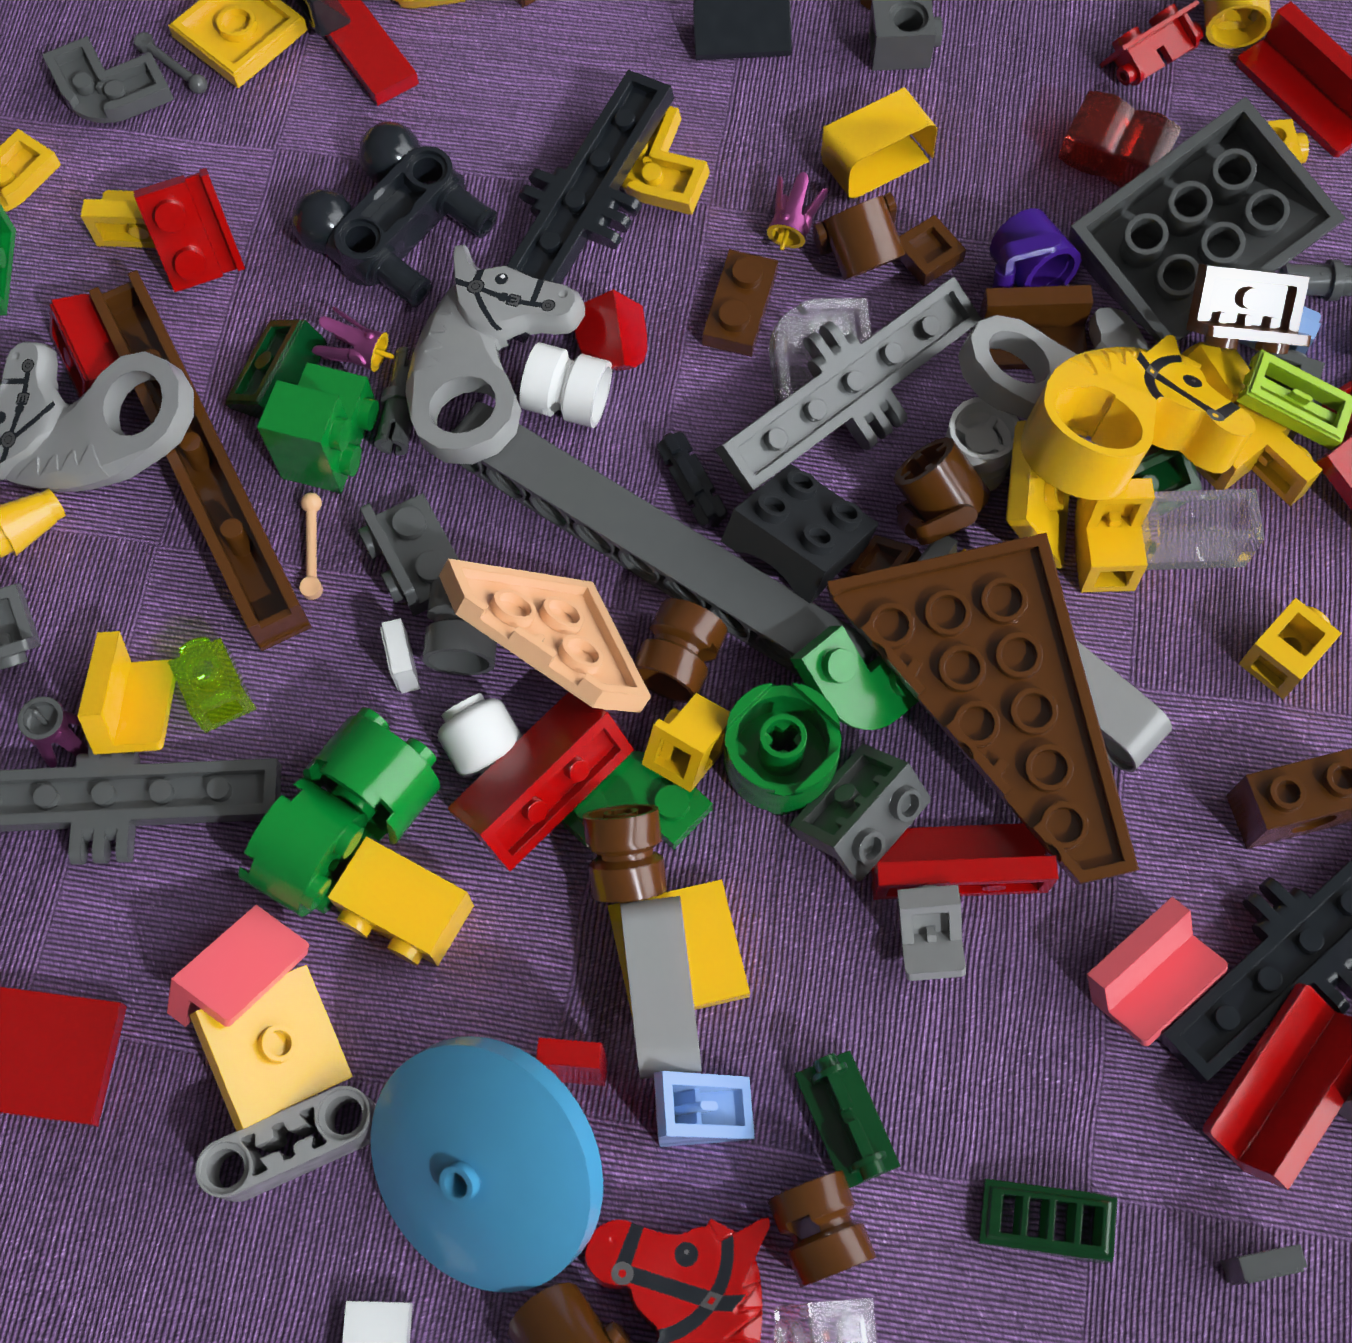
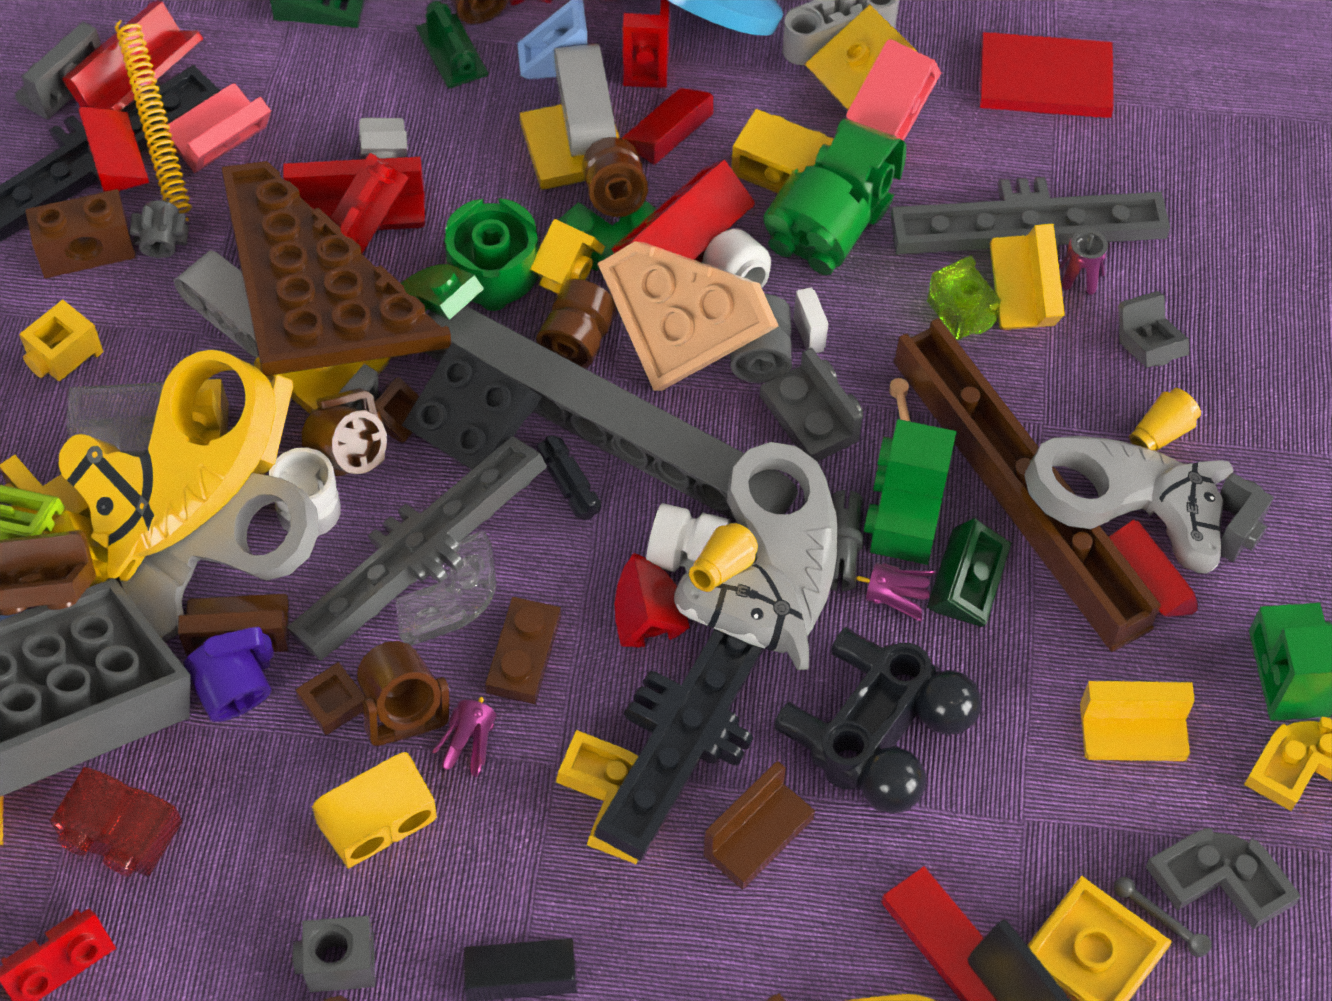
camera: 175 degrees right, 10 degrees down
red plate [133,168,245,293] -> none
dark grey bracket [789,743,931,882] -> none
none -> red slope [78,107,149,192]
none -> yellow piece [115,20,192,222]
none -> dark grey gear [129,200,189,258]
none -> red hinge [330,152,409,254]
none -> red slope [621,88,714,165]
none -> yellow cone [689,523,757,592]
none -> reddish brown panel [703,761,815,890]

